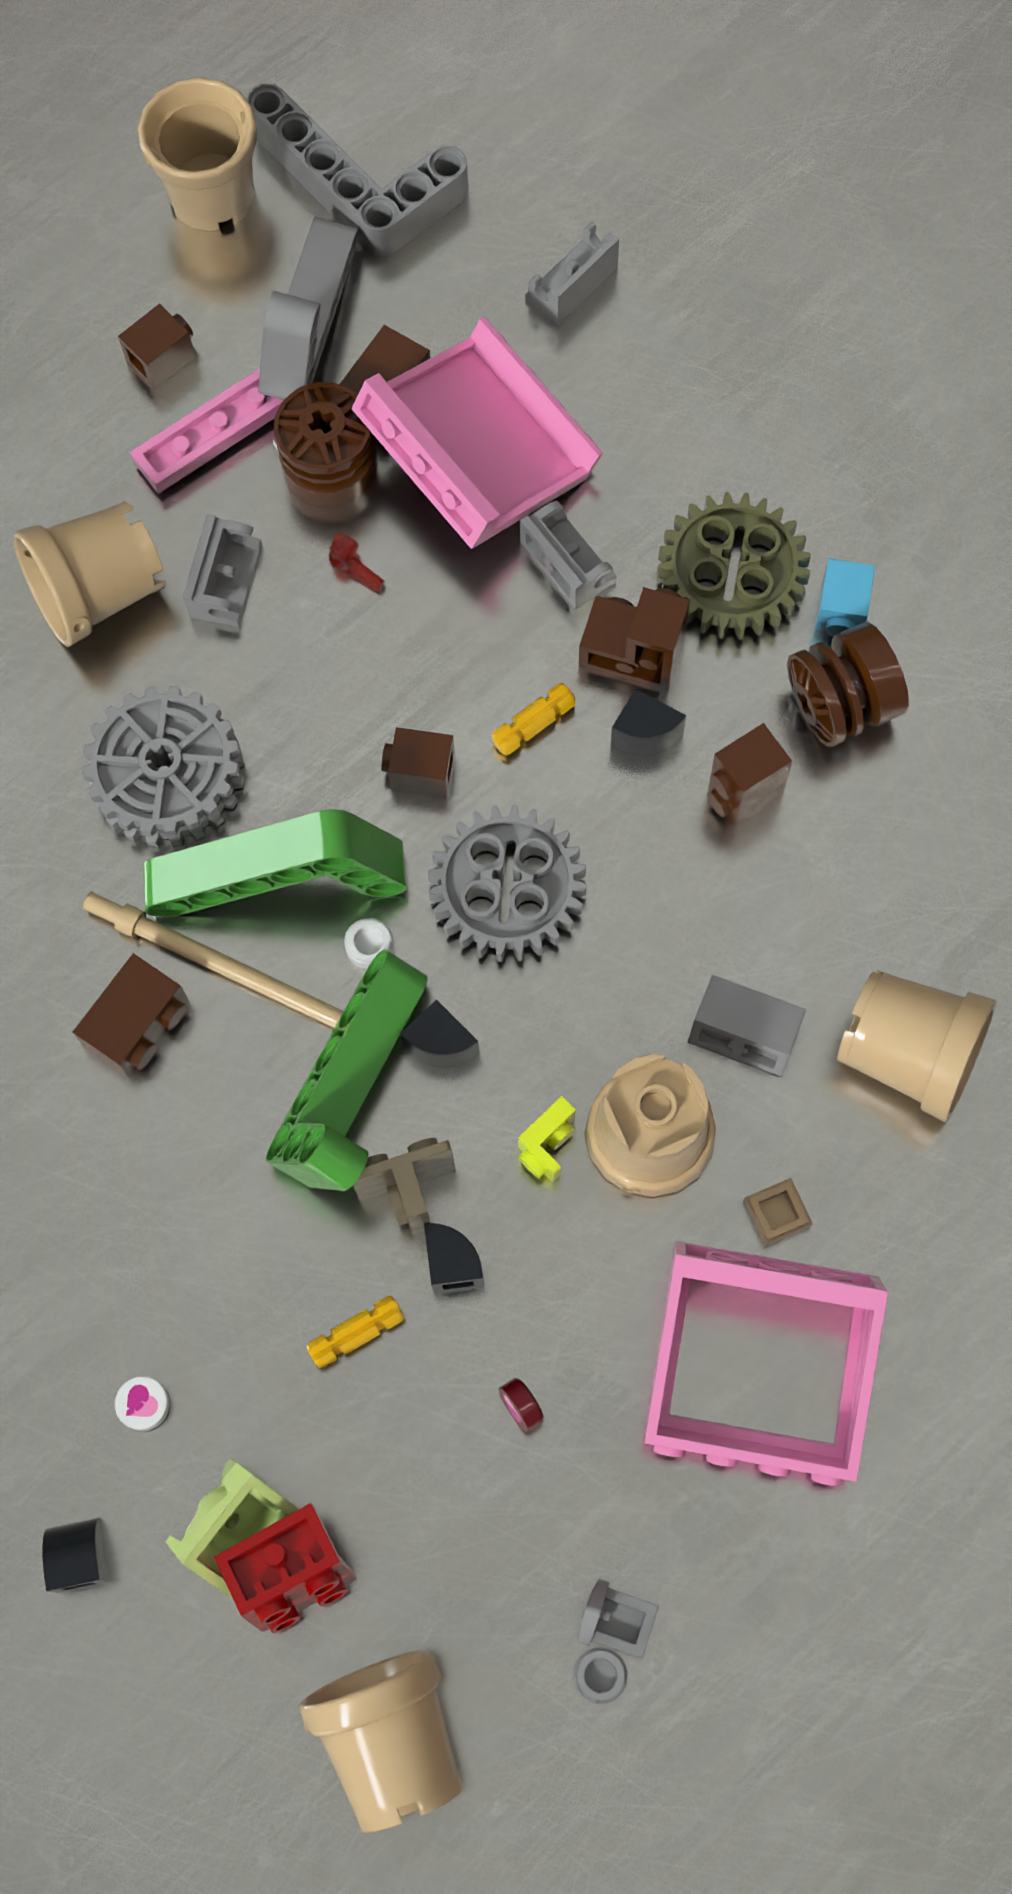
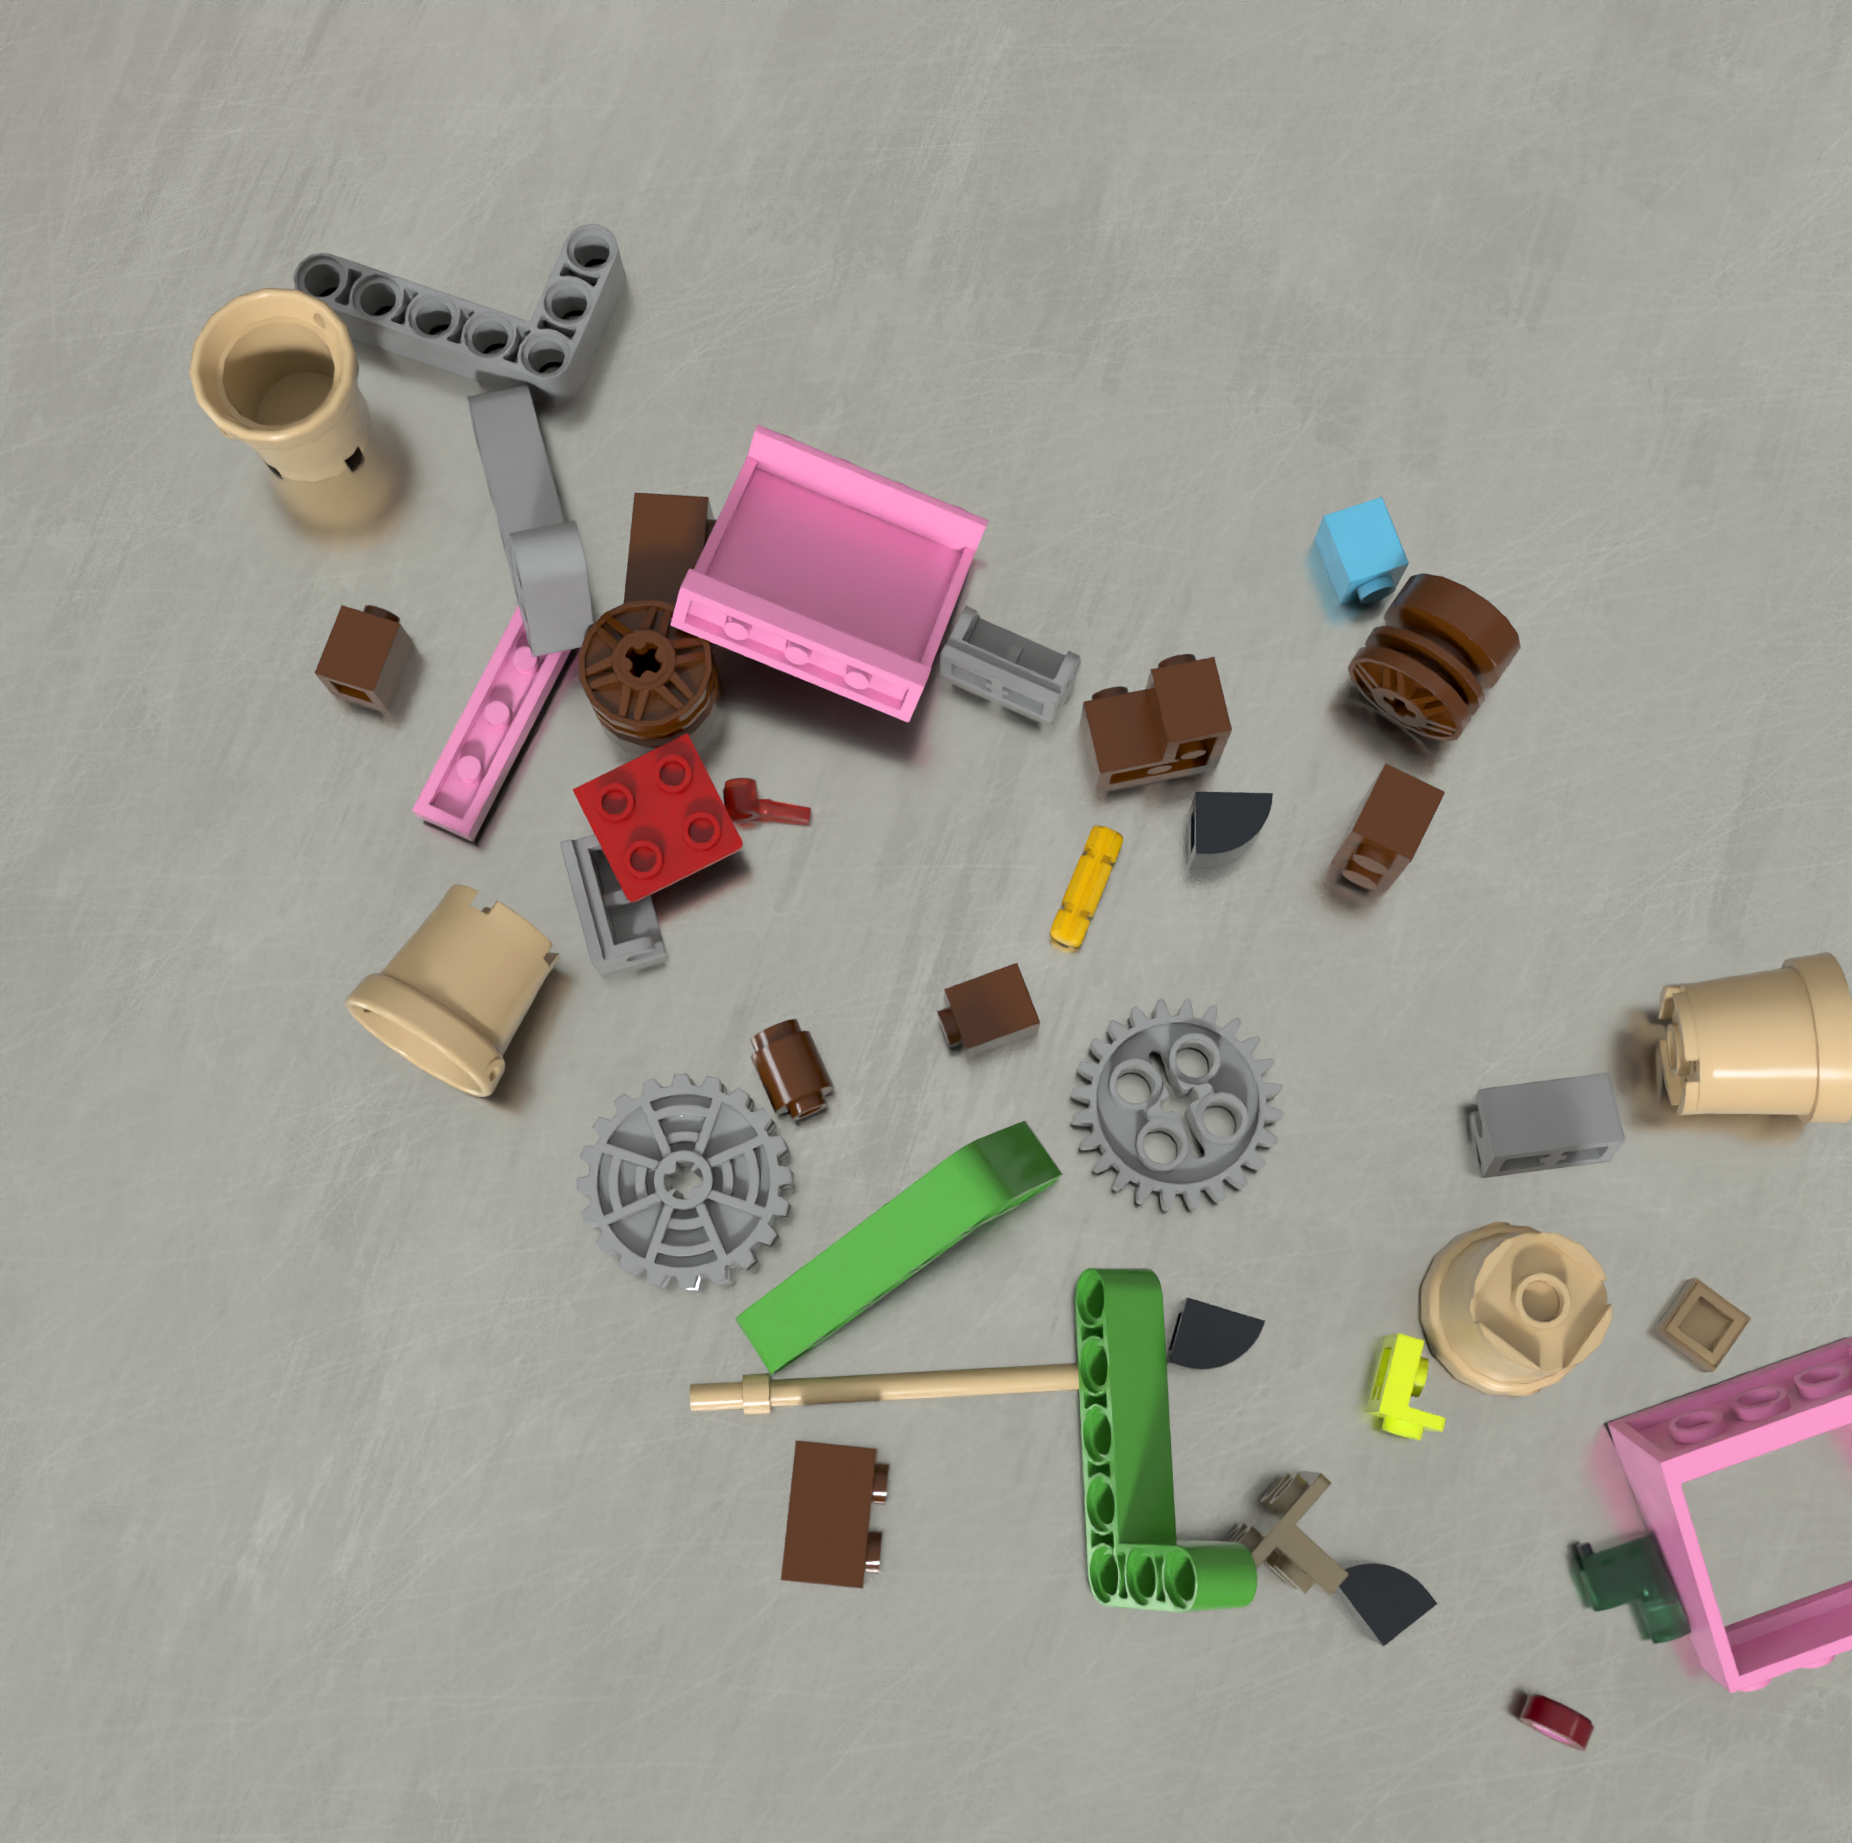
camera: 30 degrees left, 5 degrees up
yellow axle [307,1296,404,1368] -> none
white tile [344,918,394,969] -> none
light grey hinge [525,222,619,325] -> none
olive gear [658,492,811,639] -> none
none -> red bracket [572,733,743,903]
none -> reddish brown brick [750,1019,834,1120]
none -> clear green piece [1575,1531,1691,1644]

